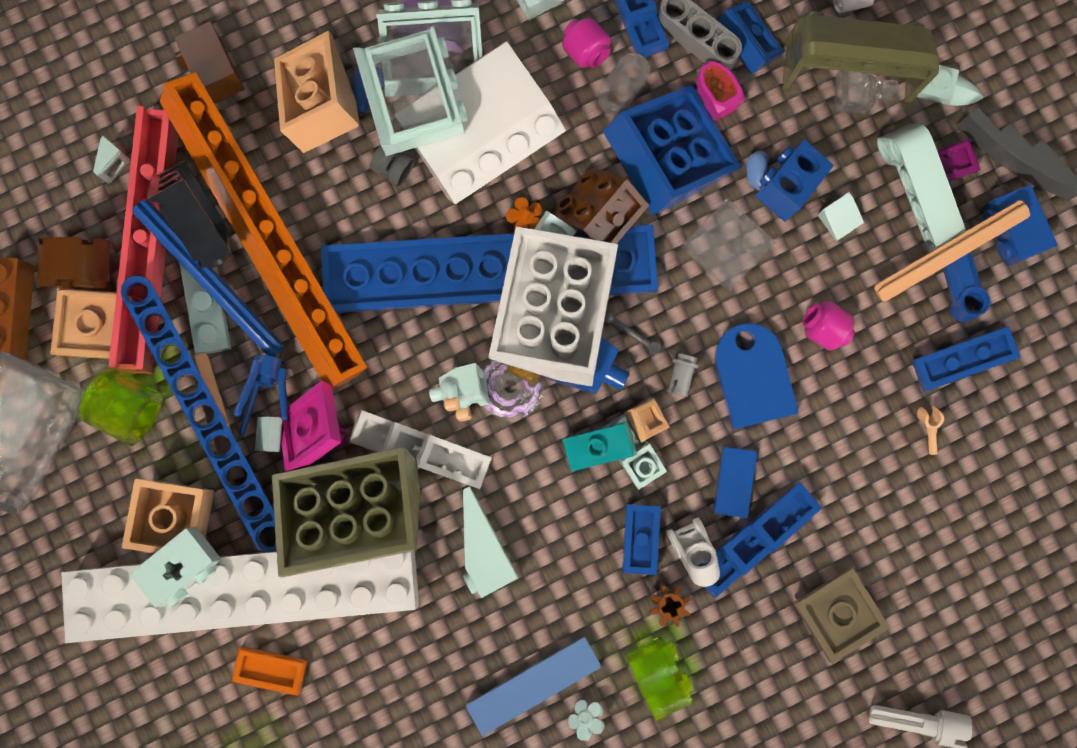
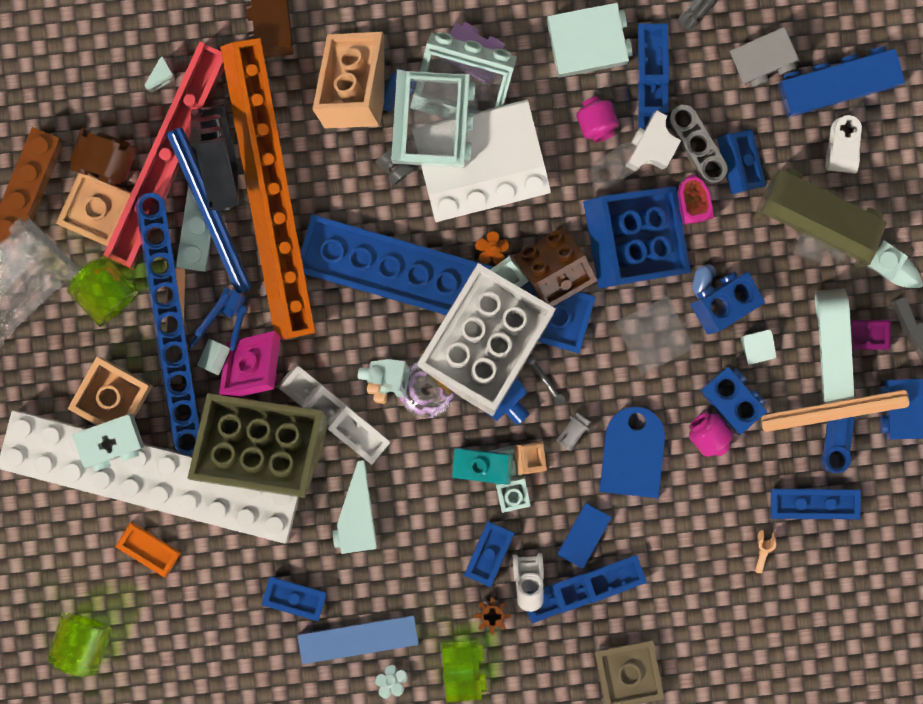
camera: 25 degrees right, 5 degrees up
none -> blue plate [262,576,327,621]
none -> white brick [625,110,681,171]
none -> blue brick [699,367,767,435]

